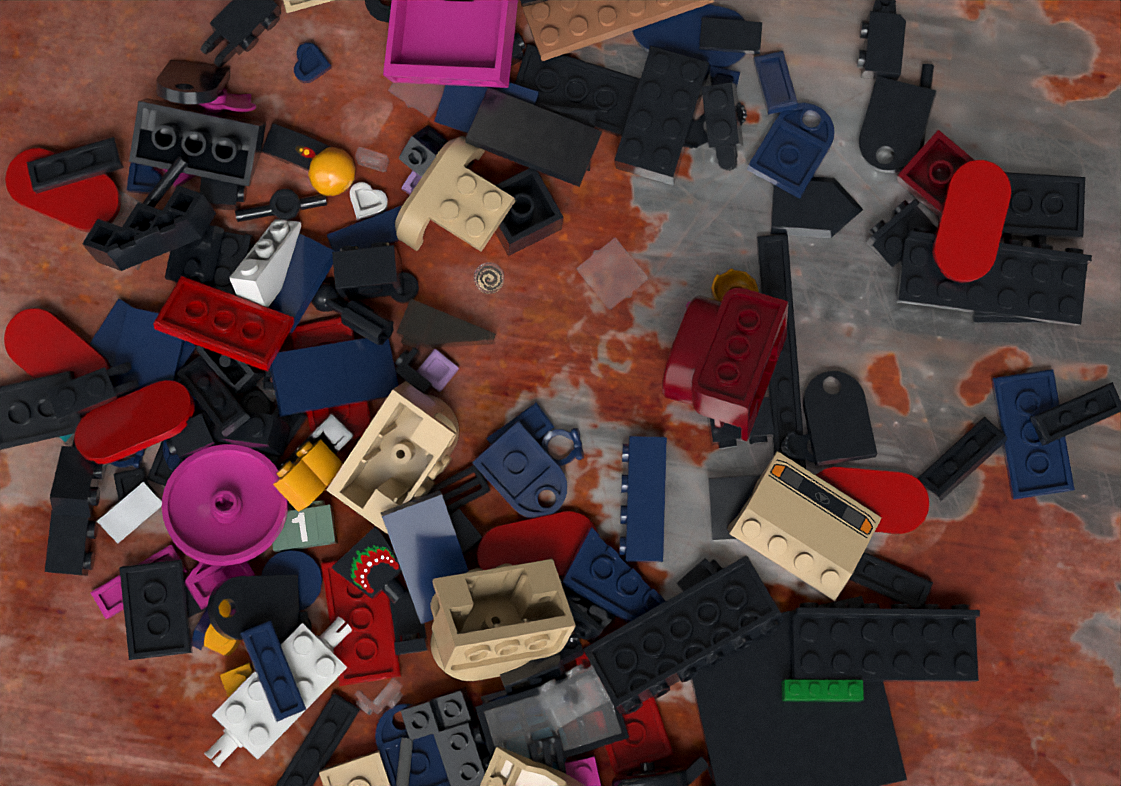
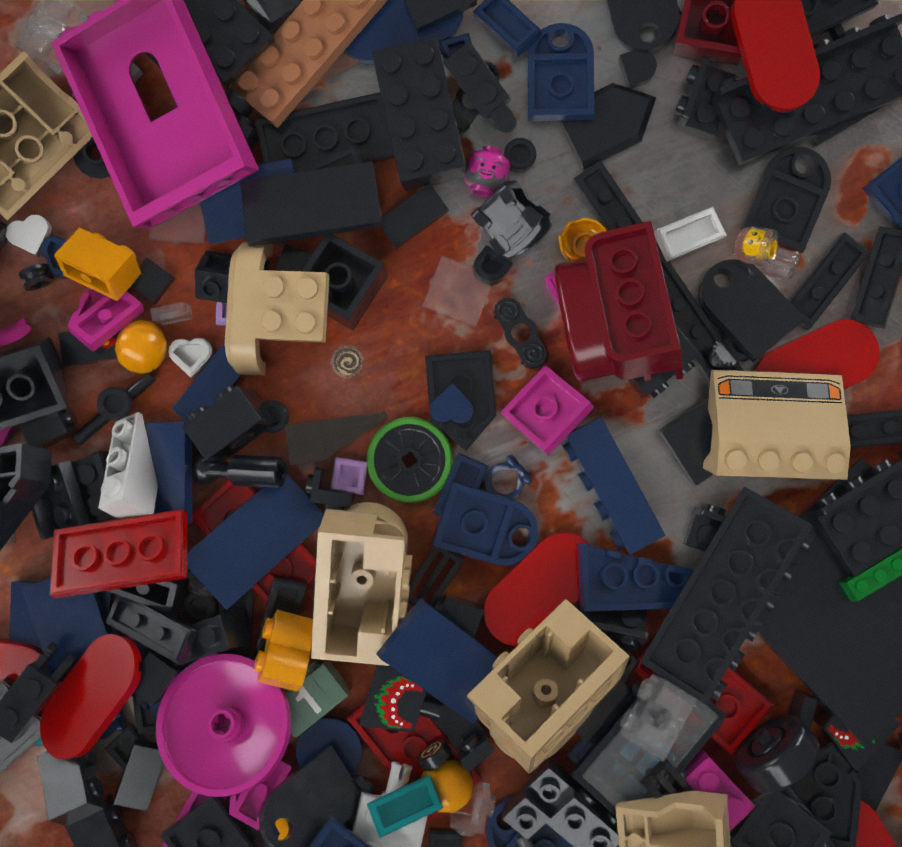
camera: 30 degrees left, 5 degrees up
none -> white tile [6,215,52,257]
none -> black bush [19,263,54,291]
none -> light orange brick [54,227,142,301]
none -> dark pink wing [67,288,144,352]
none -> black tile [131,257,176,304]
none -> black tile [224,88,253,118]
none -> black tile [275,244,312,272]
none -> black wheel [367,417,453,503]
none -> teal tile [367,775,443,838]
none -> black tile [380,183,449,249]
none -> black tile [417,738,452,771]
none -> light orange hair [421,759,474,813]
none -> black tile [425,350,496,451]
none -> dark blue tile [430,383,474,424]
none -> dark pink head [464,146,510,198]
none -> black piece [471,180,552,258]
none -> black tile [473,245,513,286]
none -> black piece [493,297,547,370]
none -> dark pink tile [500,365,594,456]
none -> black tile [503,138,537,173]
none -> black tile [618,50,657,89]
none -> white tile [654,207,727,262]
none -> clear piece [734,226,800,280]
none -> black tile [740,147,831,254]
none -> black tile [789,232,871,330]

